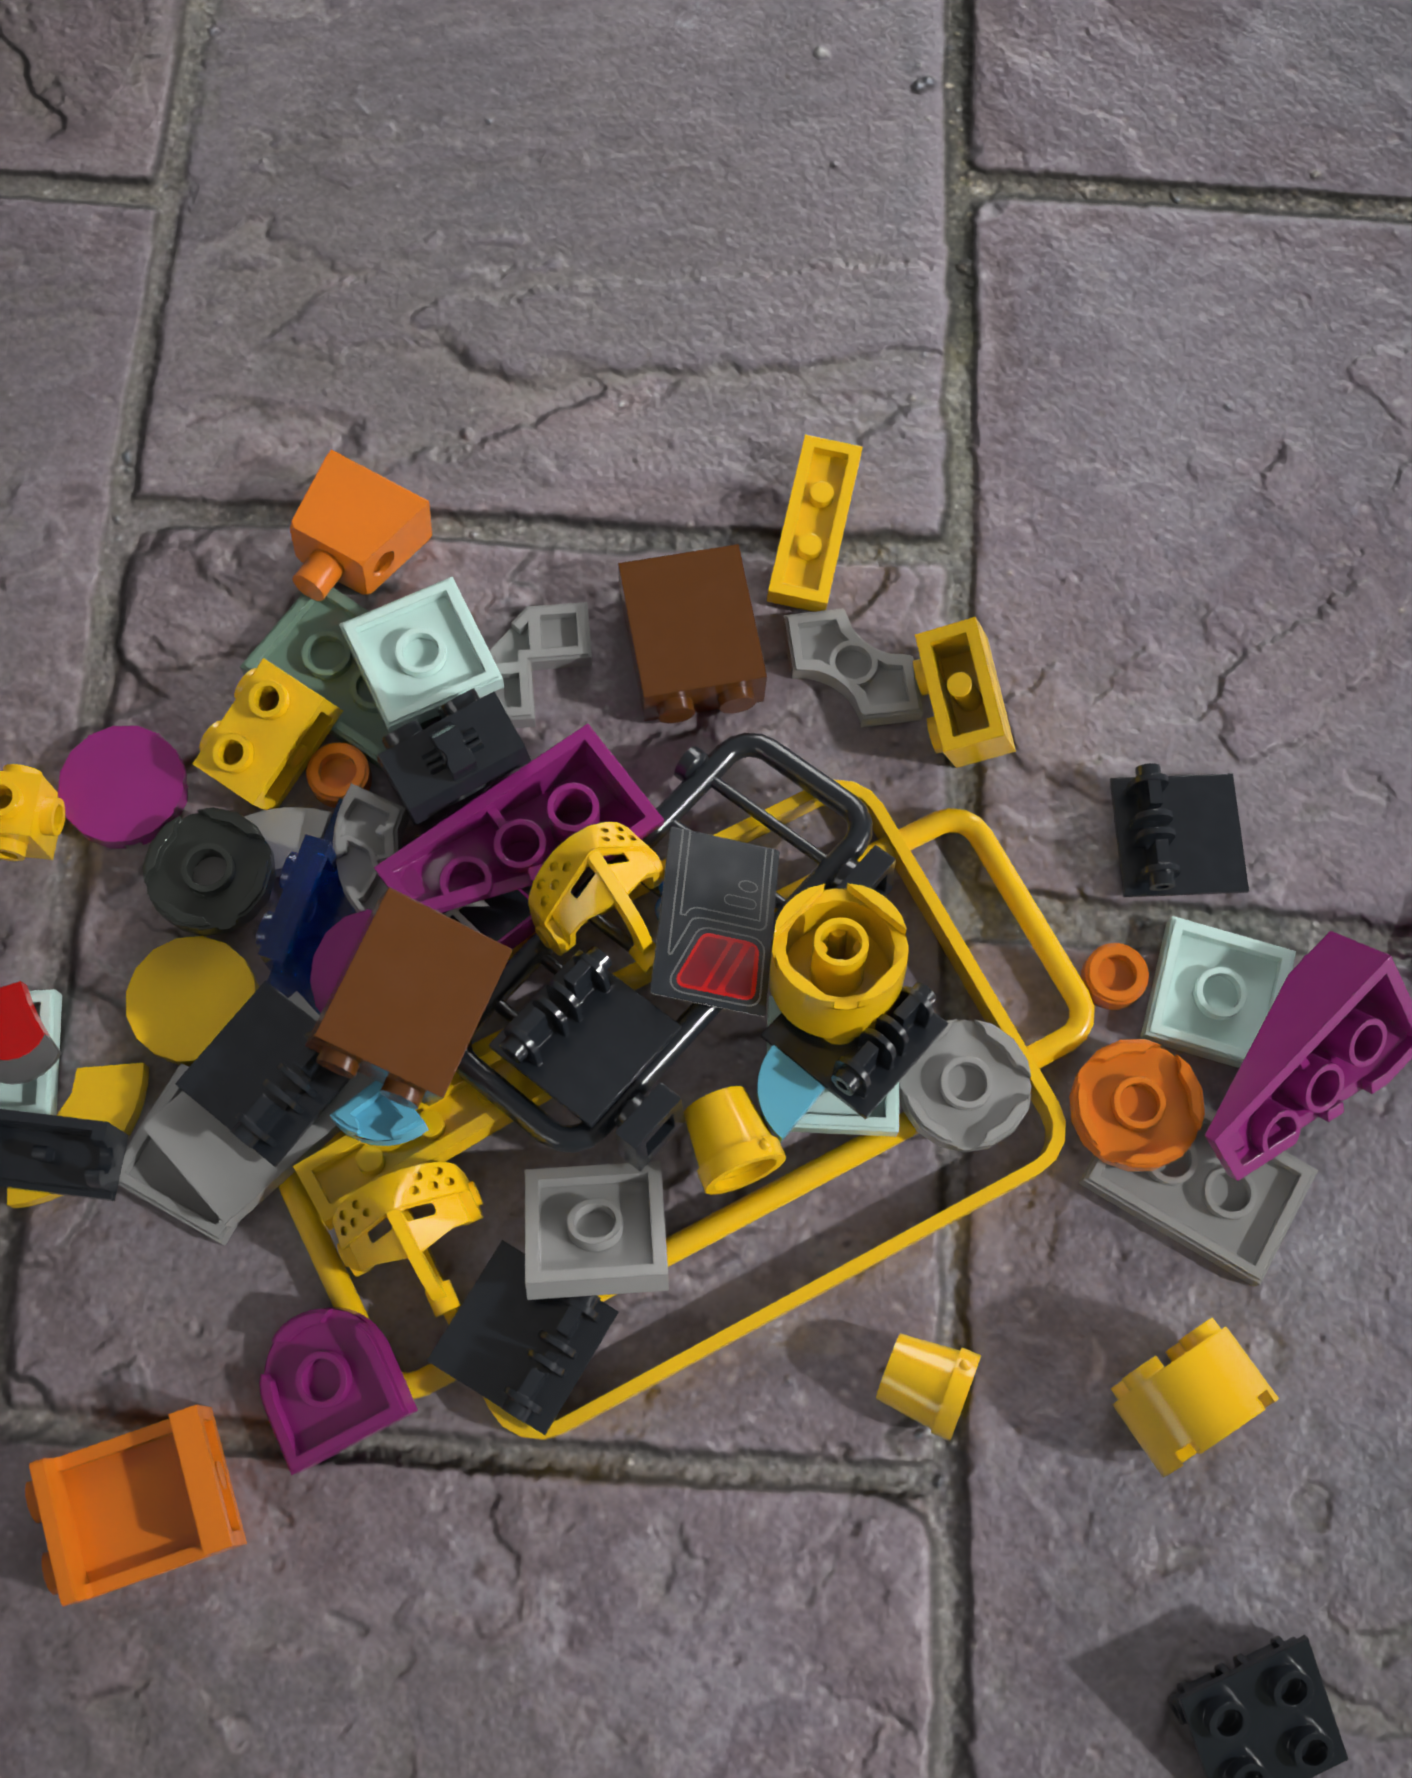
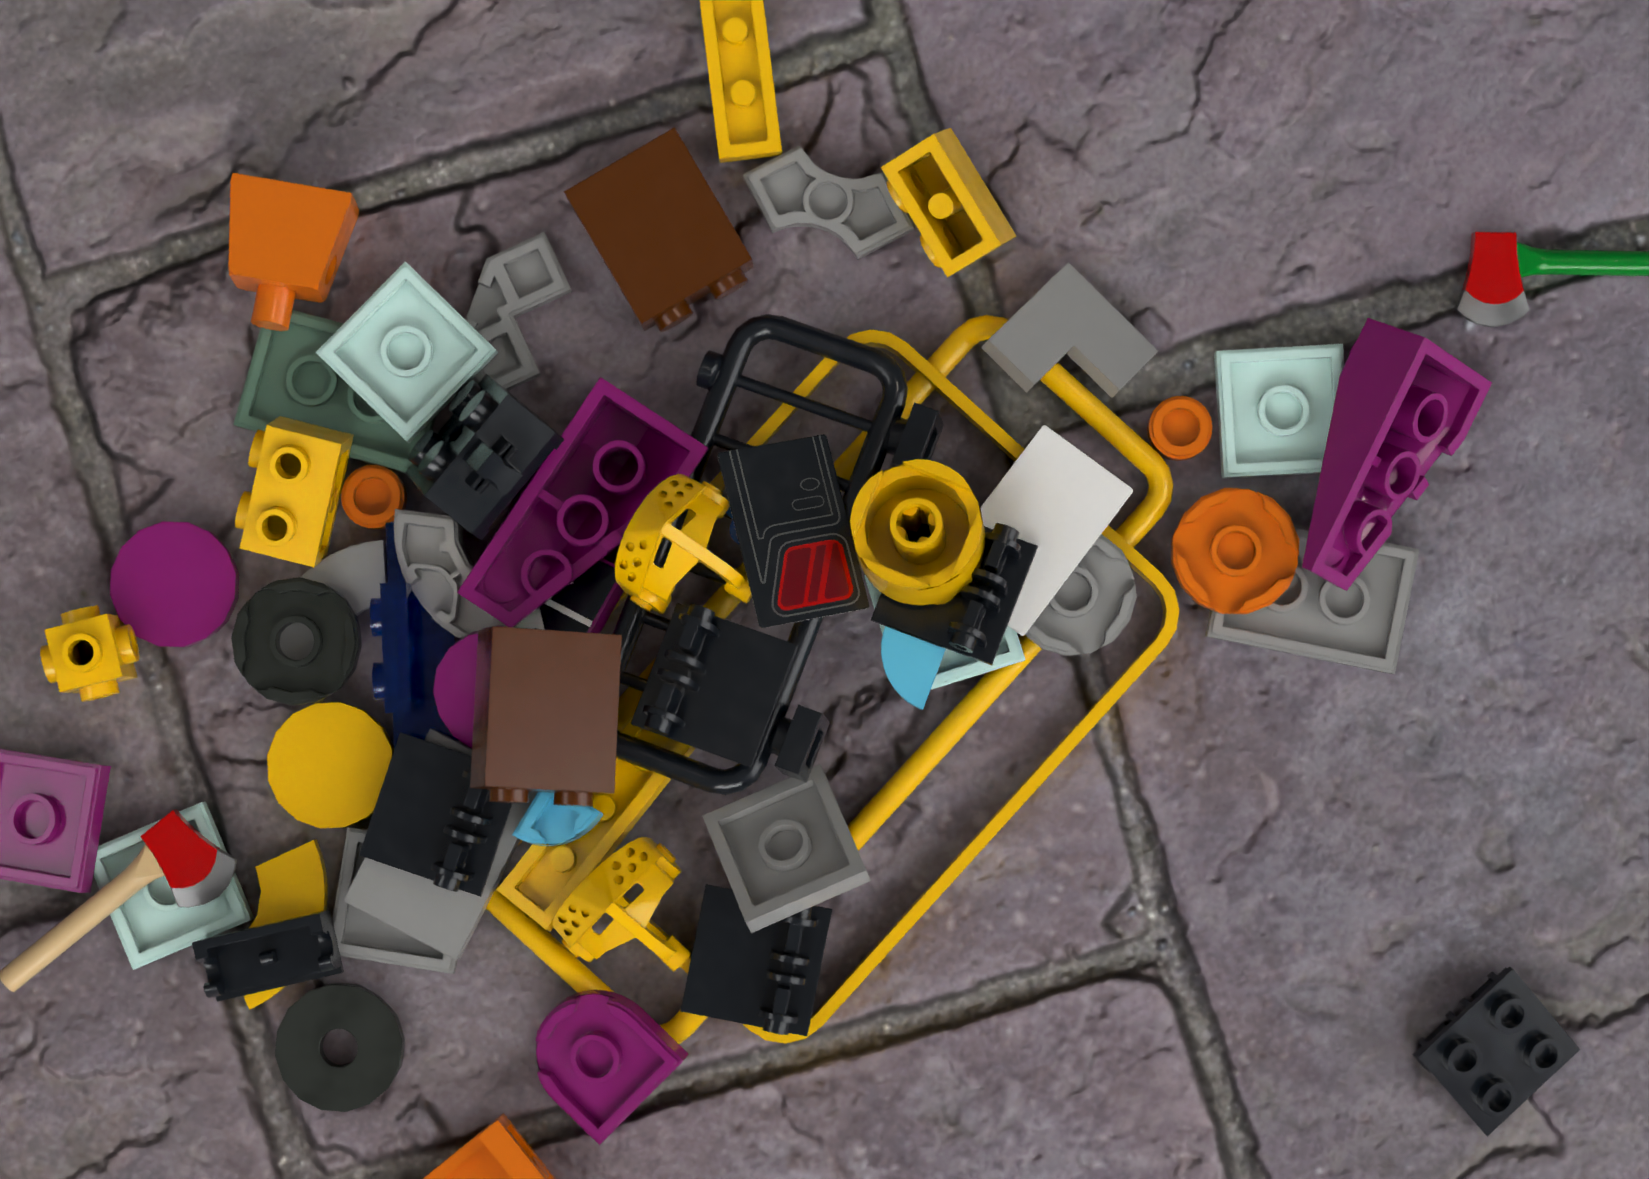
camera: 15 degrees left, 15 degrees up
yellow piece [683,1086,786,1195] -> none
yellow piece [876,1333,981,1441] -> none
black hinge [1110,763,1249,898] -> none
yellow brick [1111,1317,1279,1478] -> none
none -> pearl dark grey tile [275,983,405,1112]
none -> white sticker [980,425,1133,636]
none -> light grey tile [982,262,1158,398]

